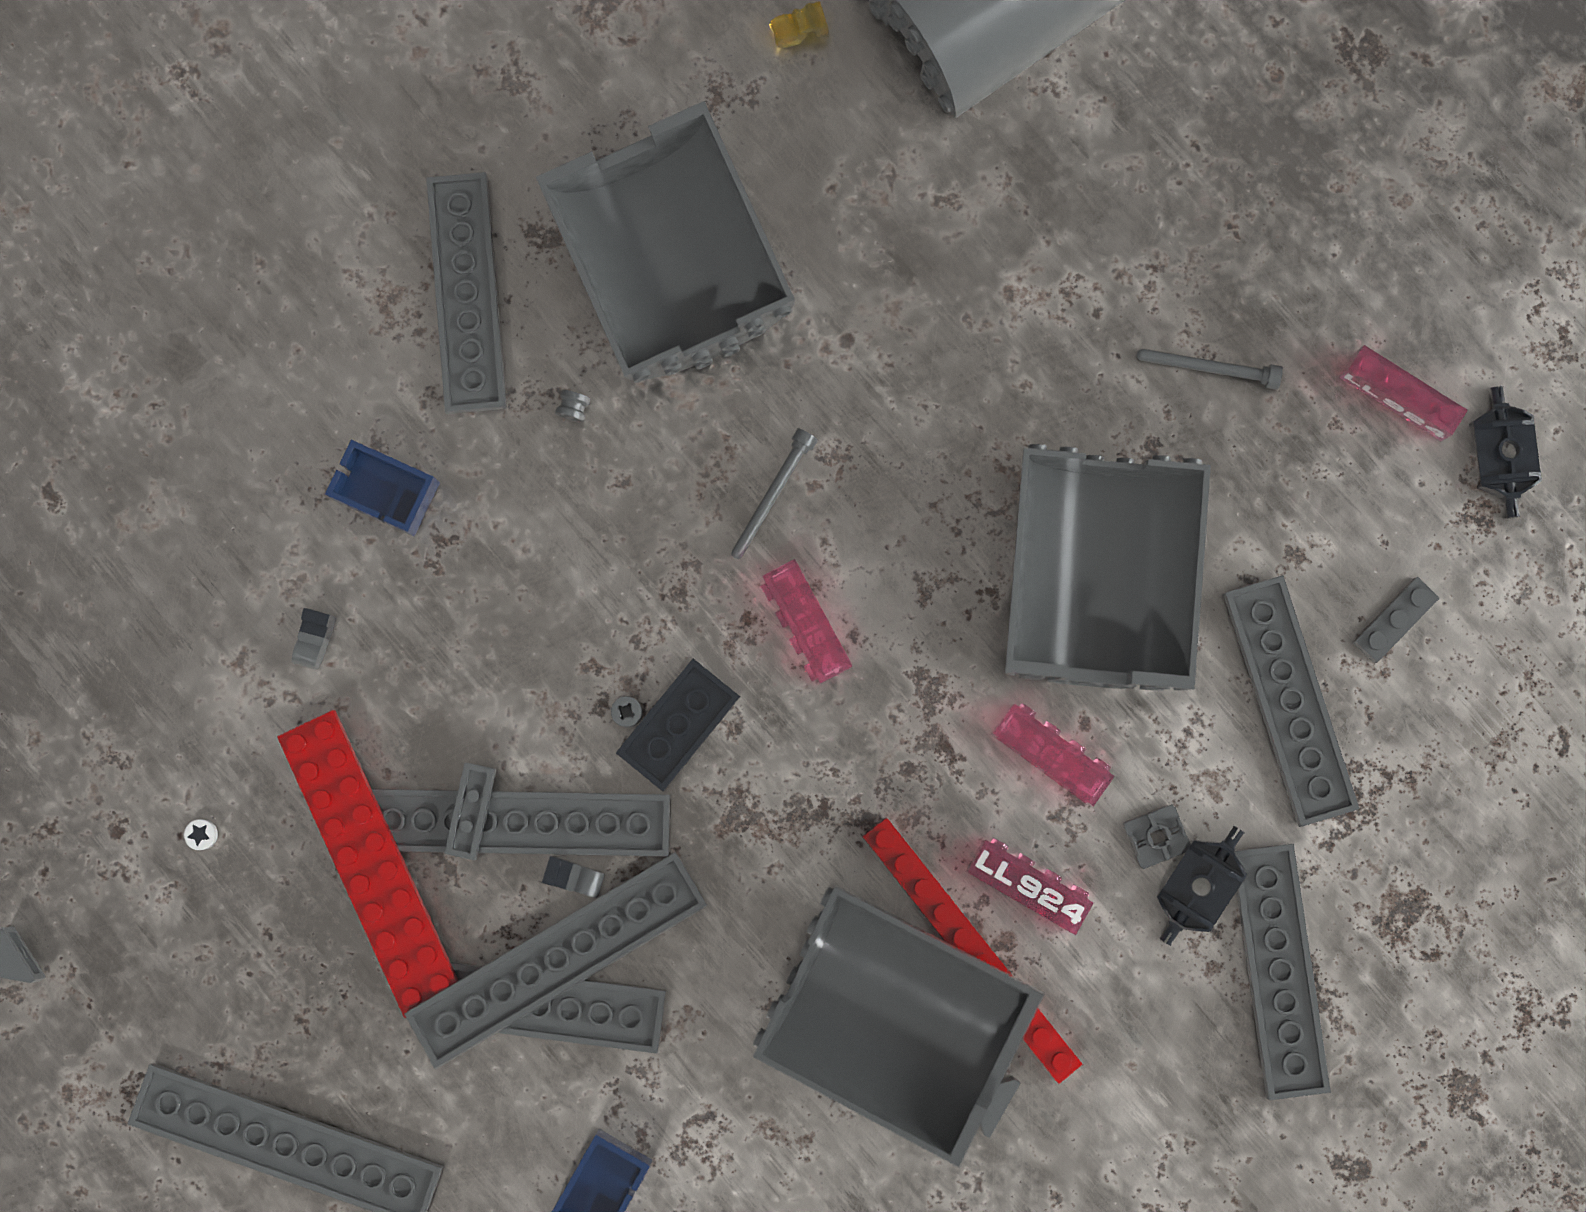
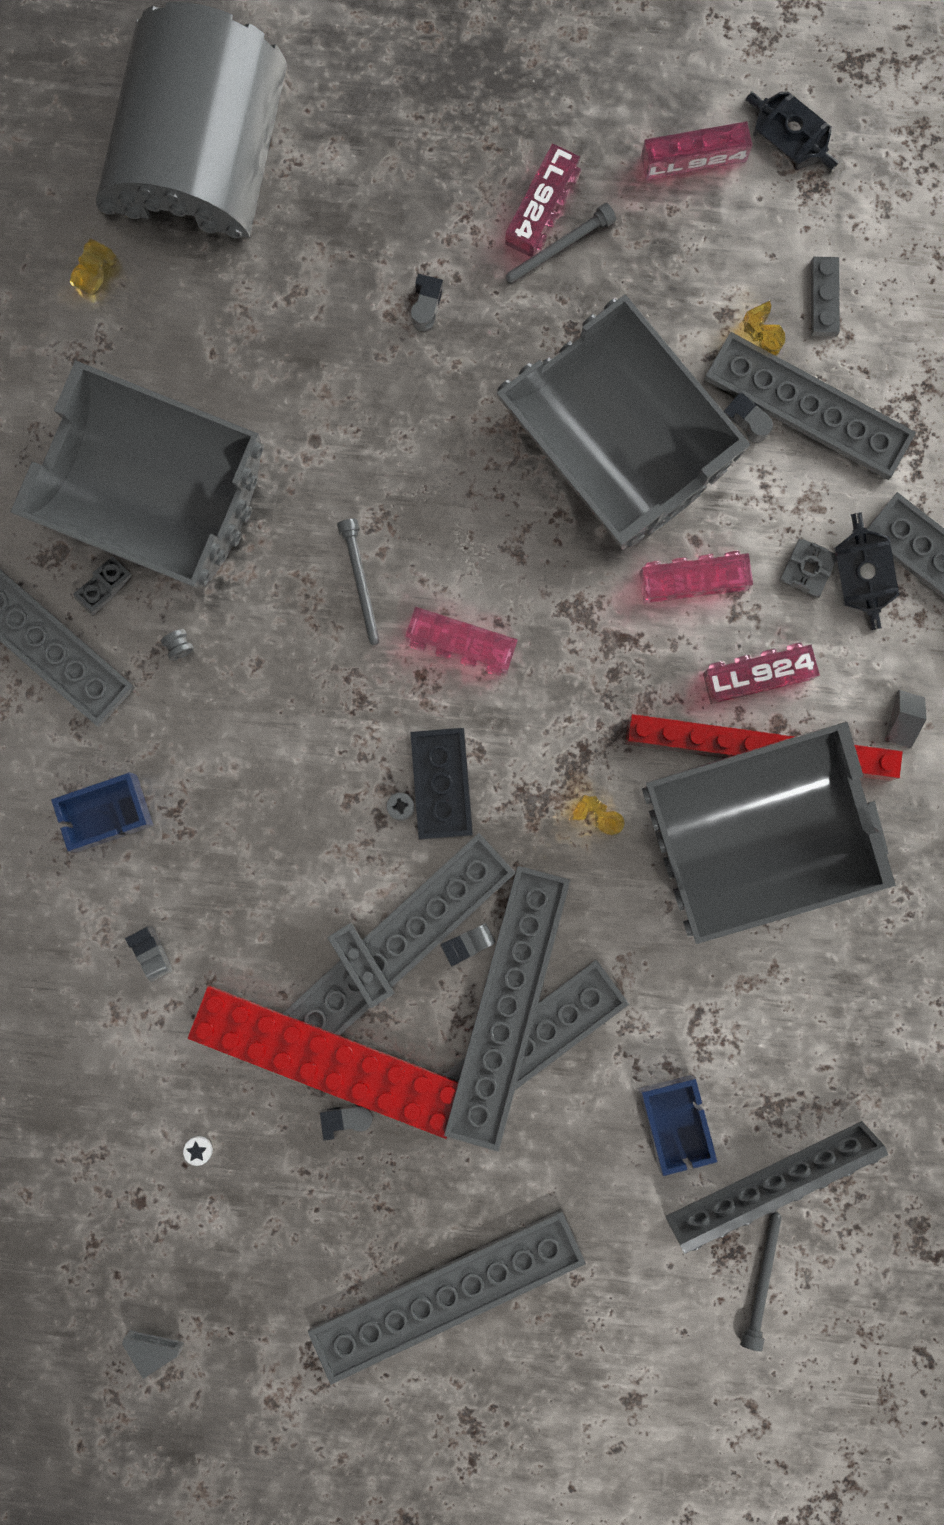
camera: 45 degrees left, 0 degrees up
none -> dark grey slope [73,556,131,616]
none -> leg [320,1105,374,1141]
none -> leg [411,274,444,331]
none -> clear pink brick [505,143,582,257]
none -> clear yellow leg [570,795,625,835]
none -> leg [723,392,773,443]
none -> clear yellow leg [743,300,786,356]
none -> dark grey slope [884,690,927,749]

